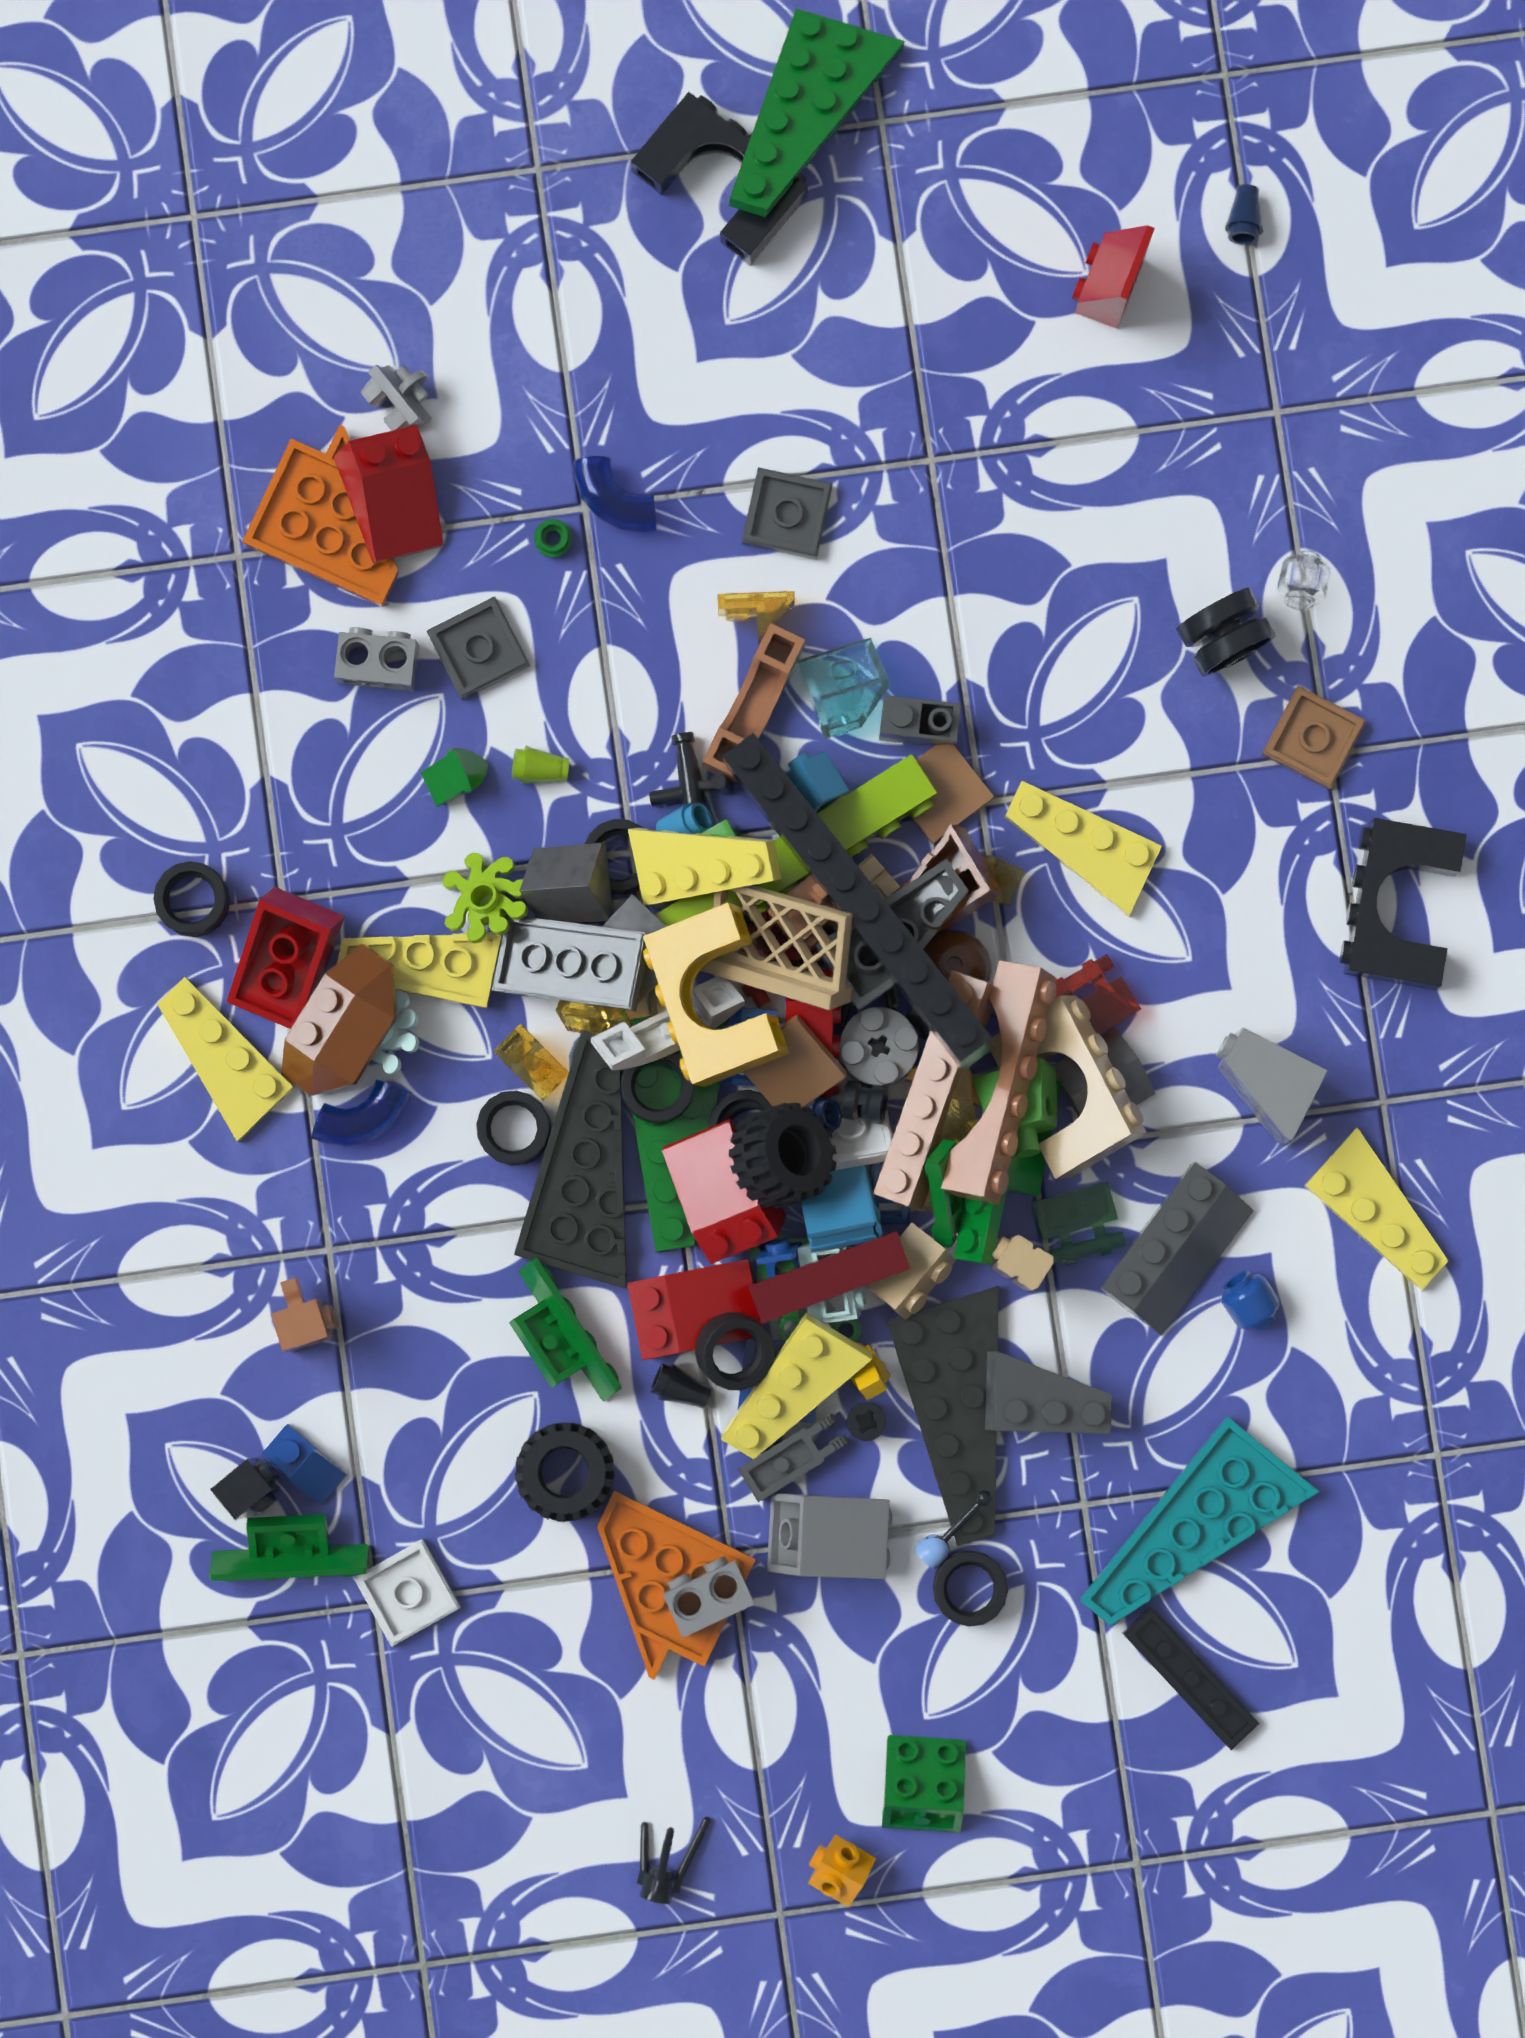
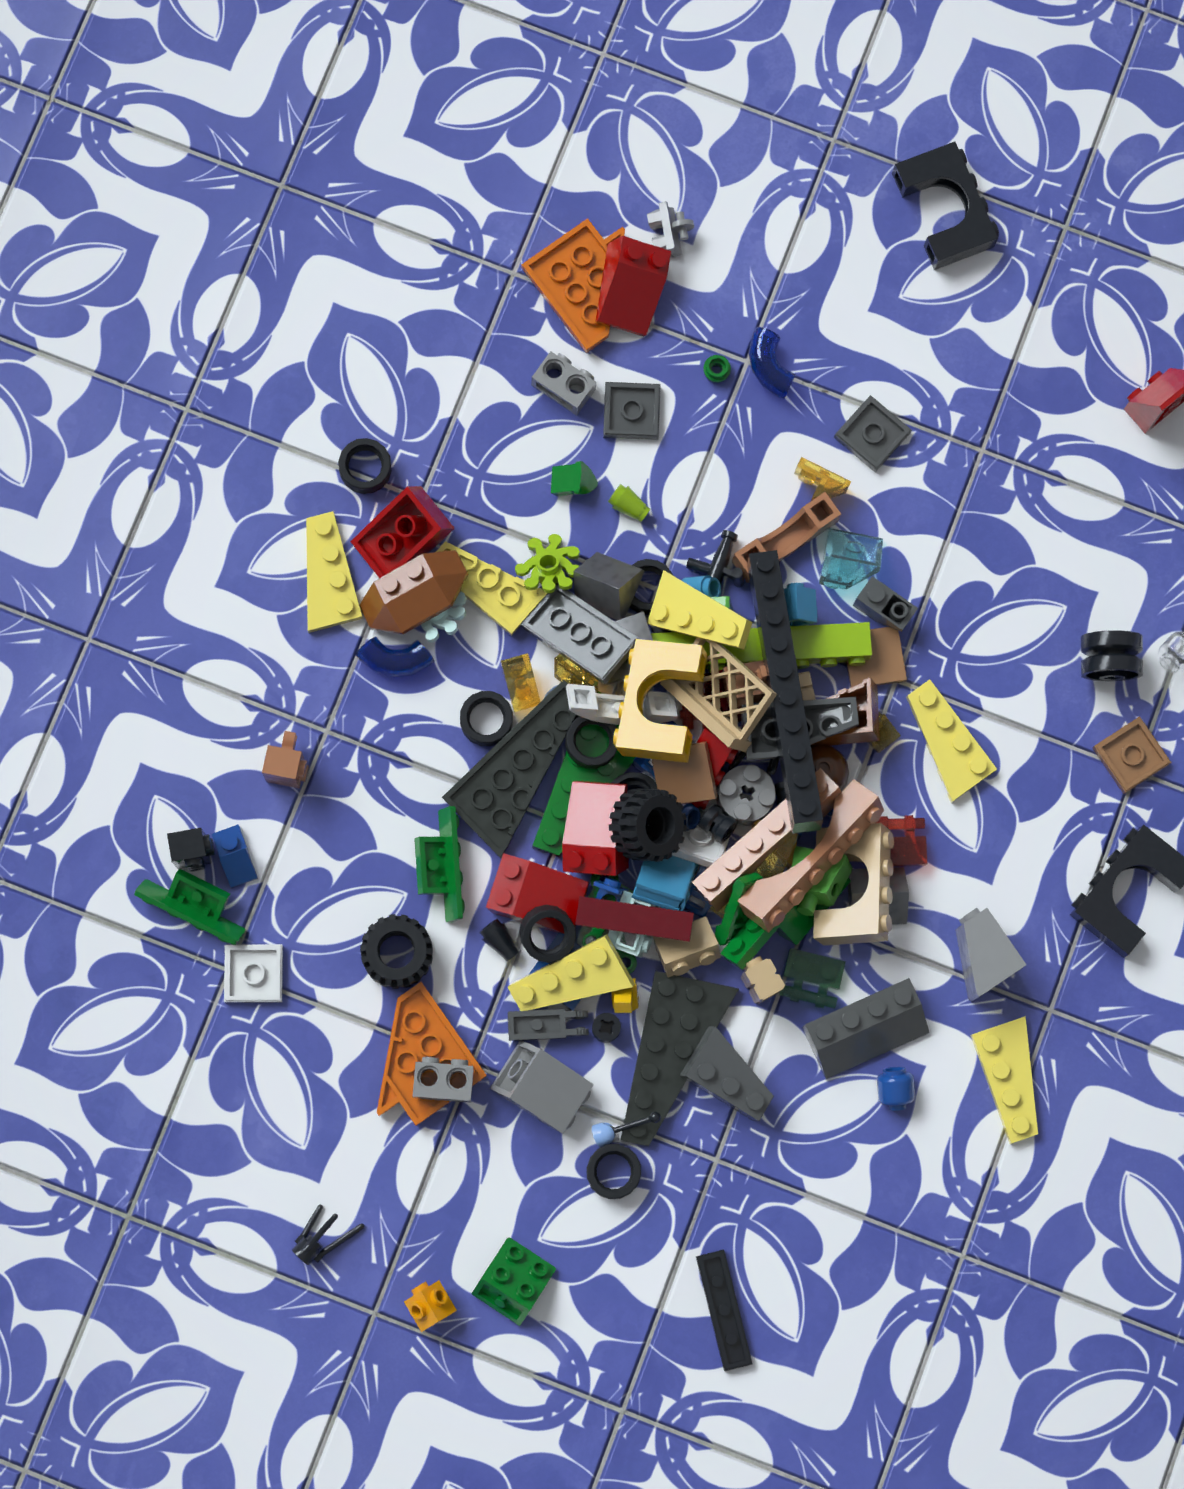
camera: 20 degrees right, 5 degrees down
green wing [729,8,905,217] -> none
teal wing [1079,1417,1319,1626] -> none

